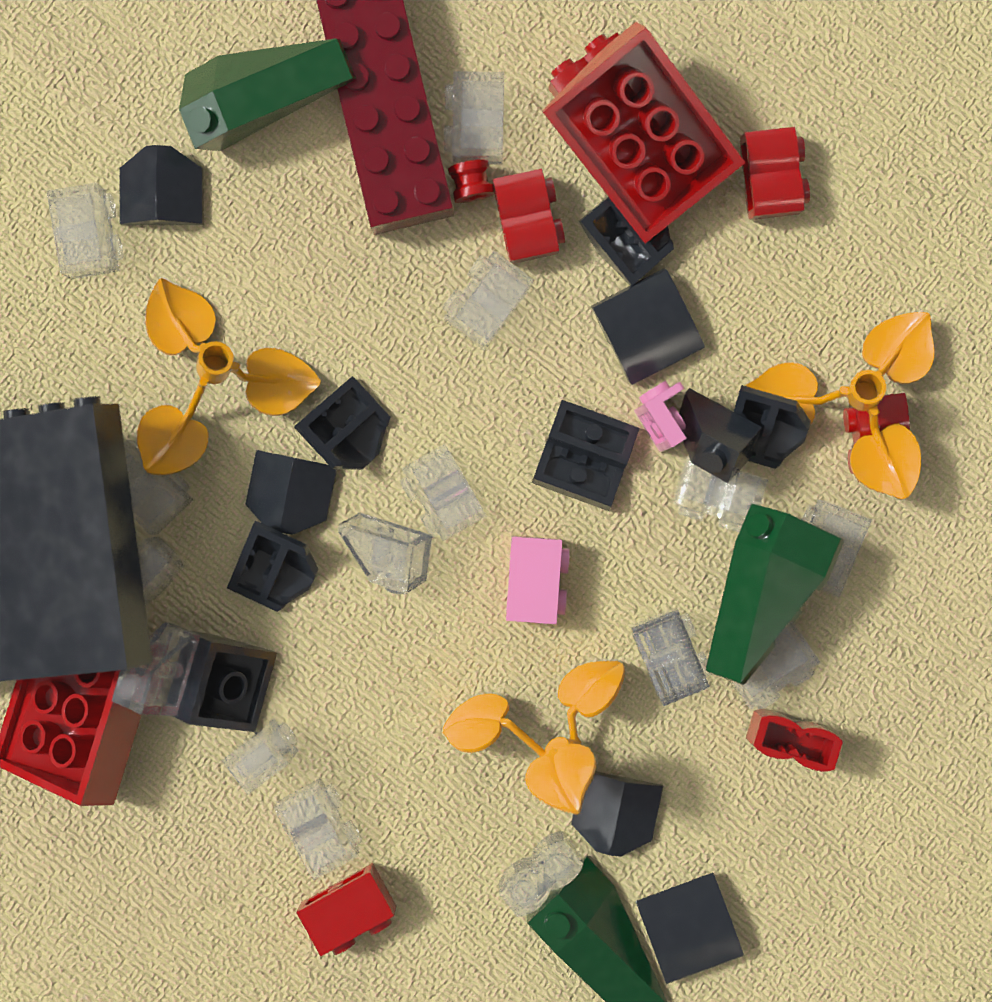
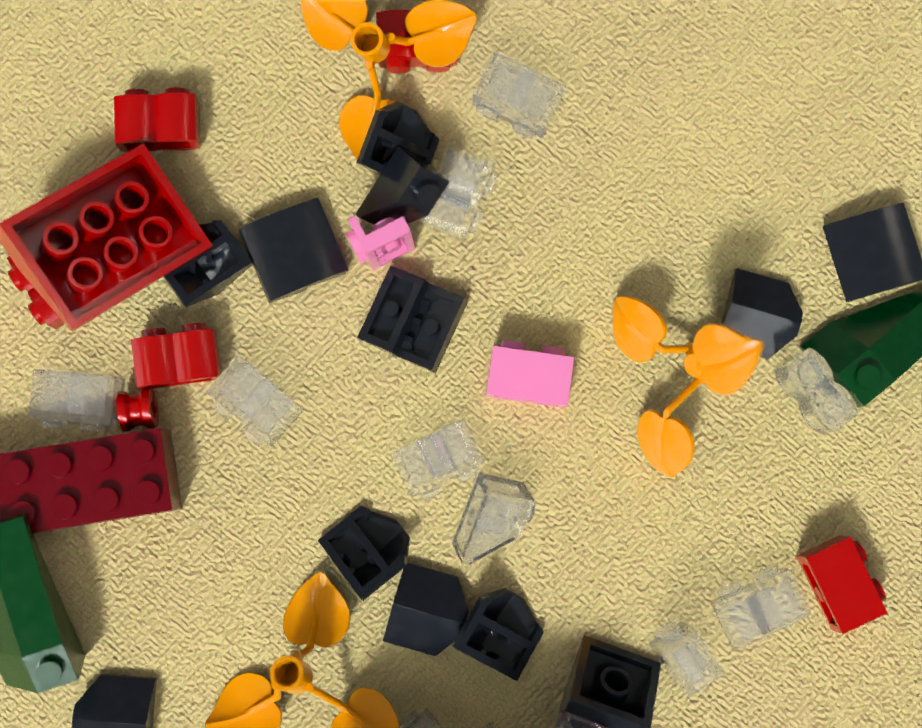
camera: 85 degrees left, 5 degrees down
clear brick [629,607,712,706] -> none
dark green wedge [705,503,844,685] -> none
clear brick [728,621,821,710] -> none
red brick [746,709,843,772] -> none

